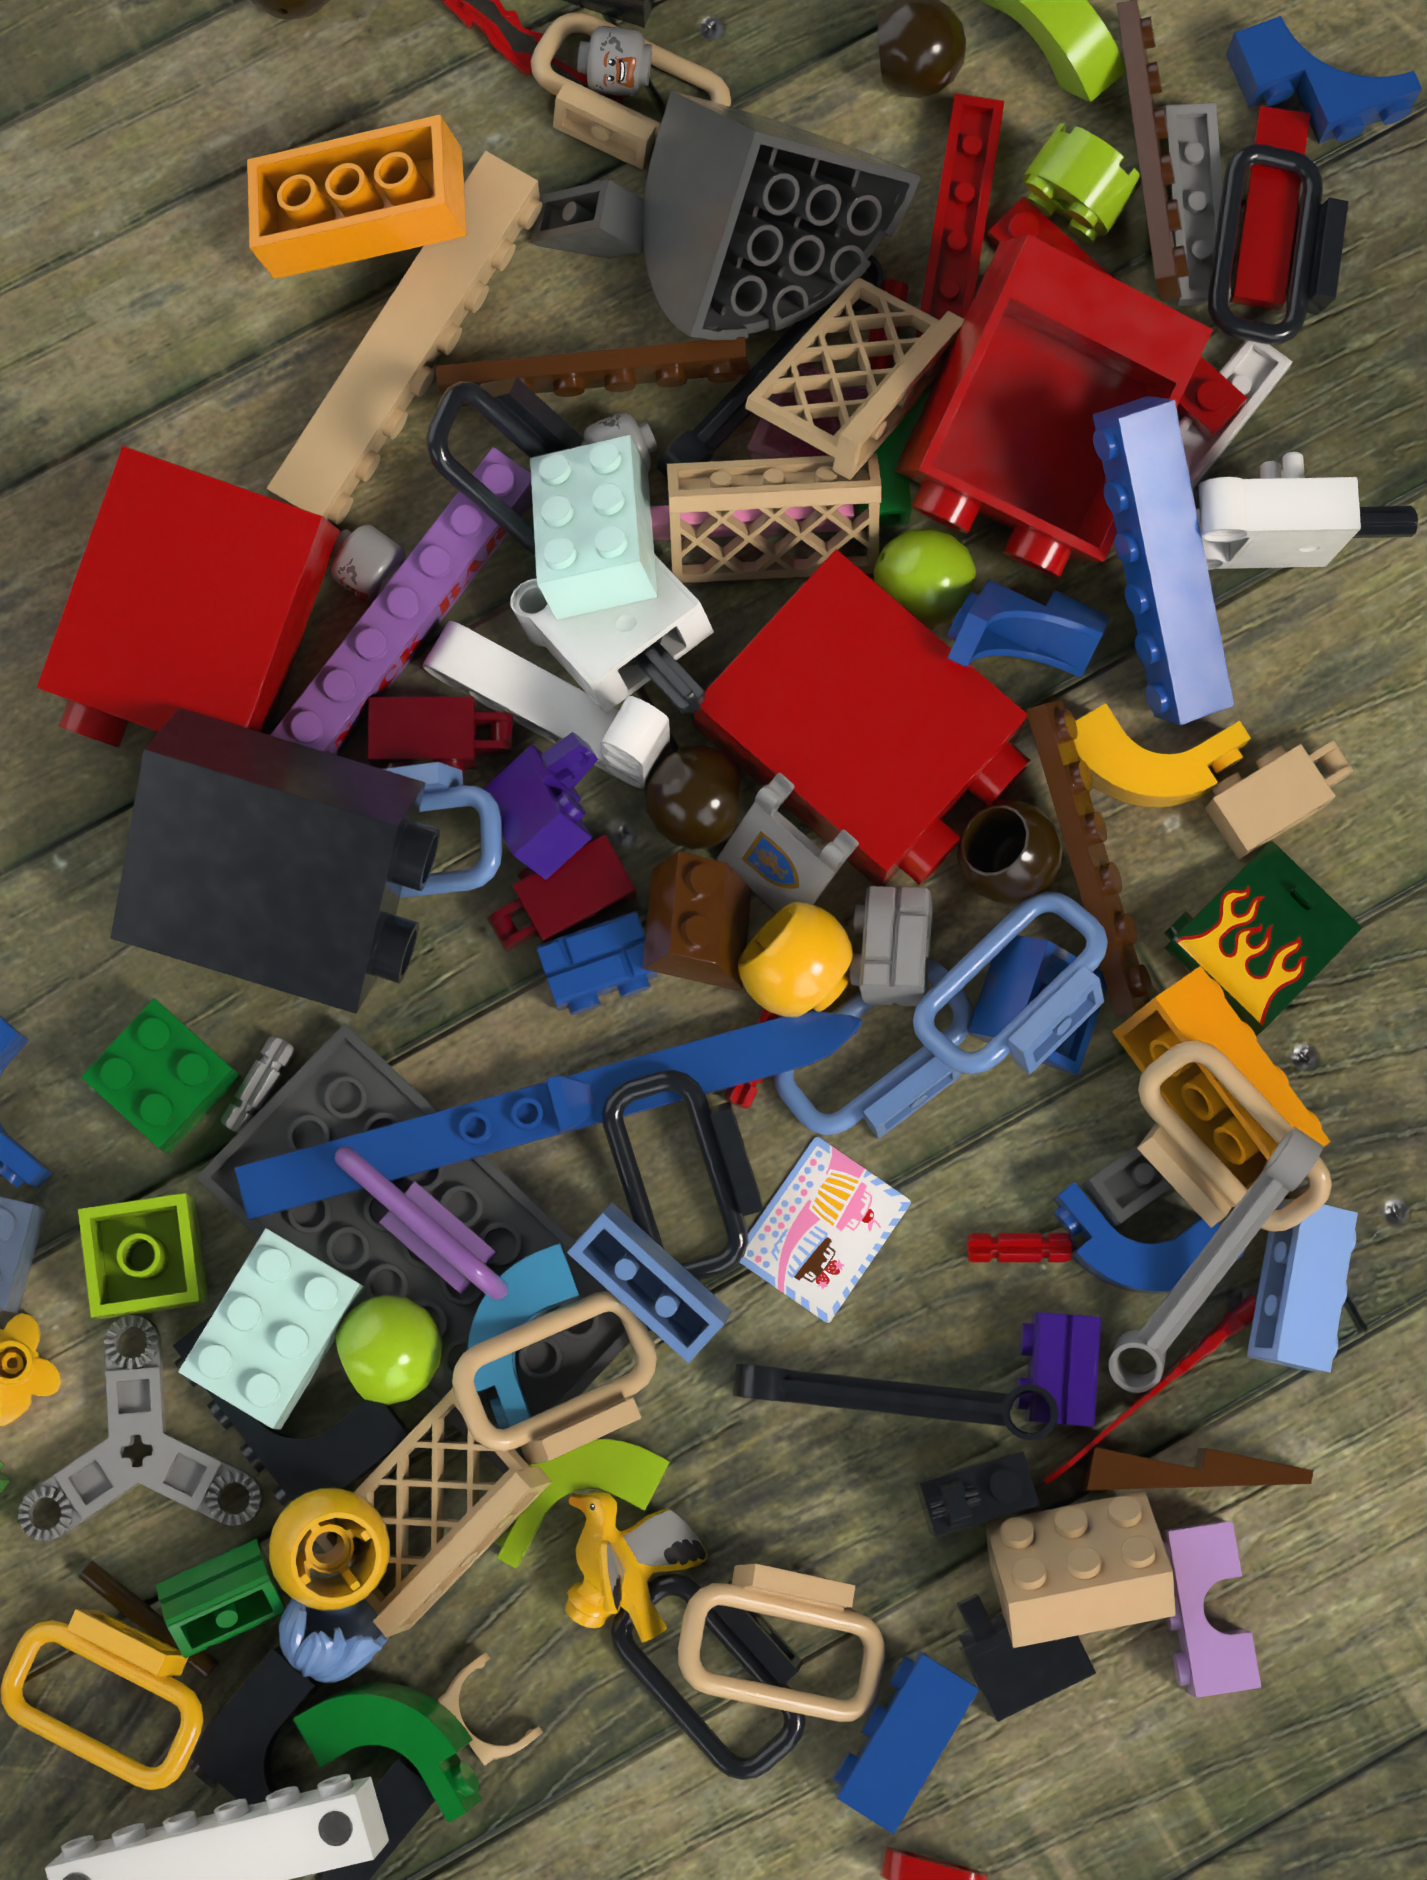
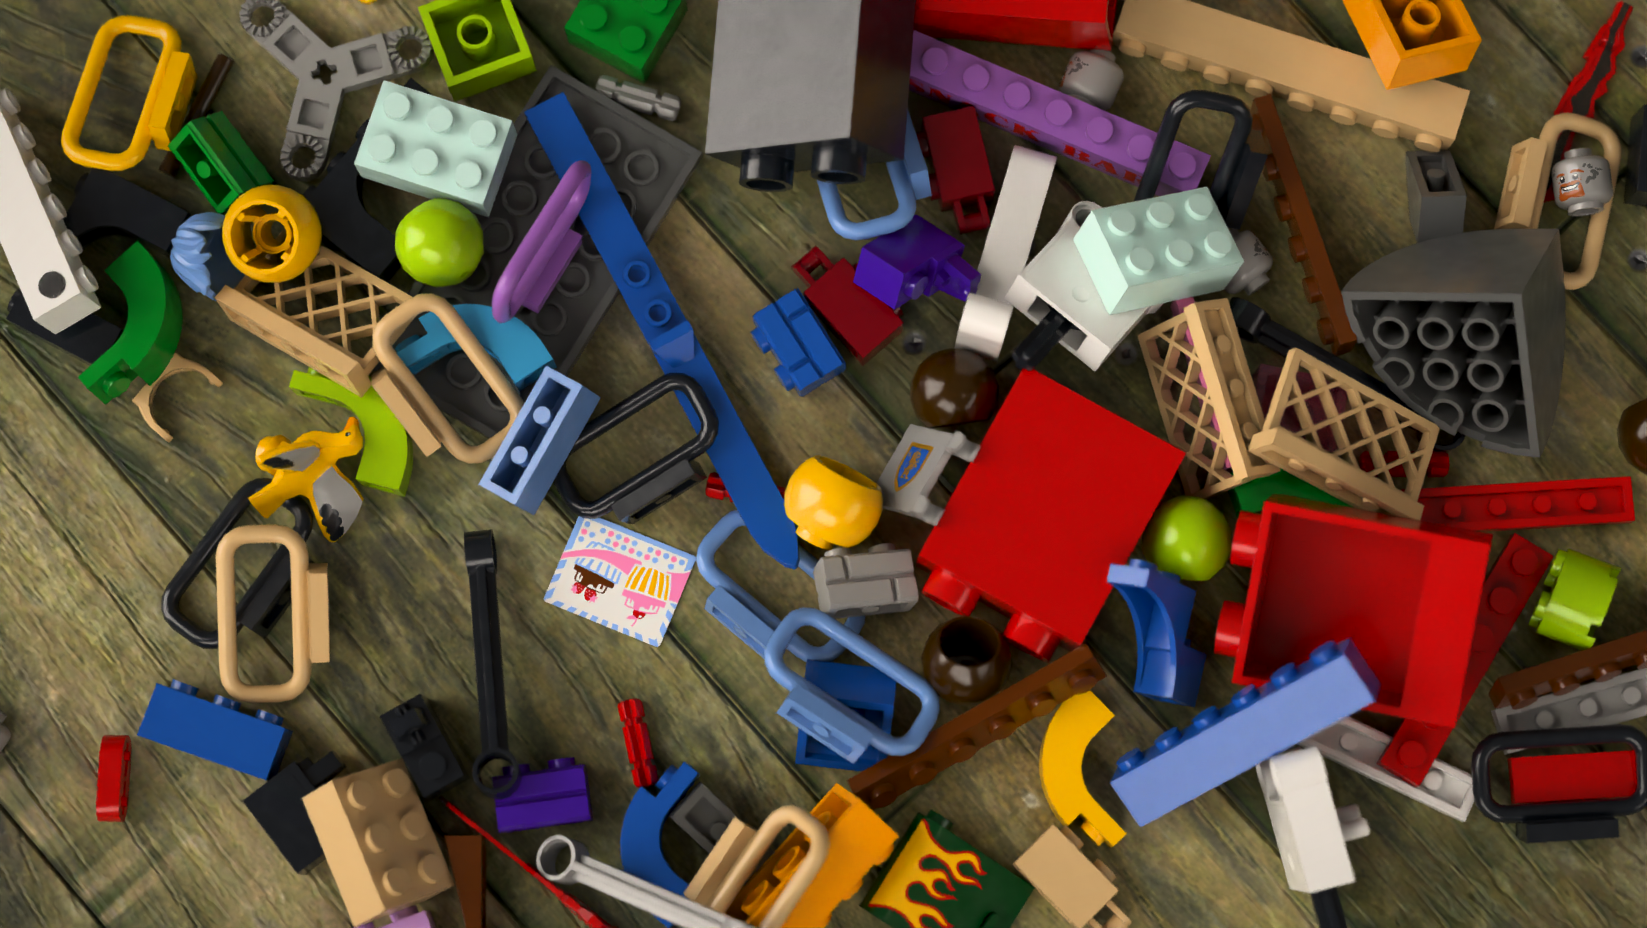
camera: 80 degrees right, 0 degrees up
reddish brown slope [642,851,752,991] -> none

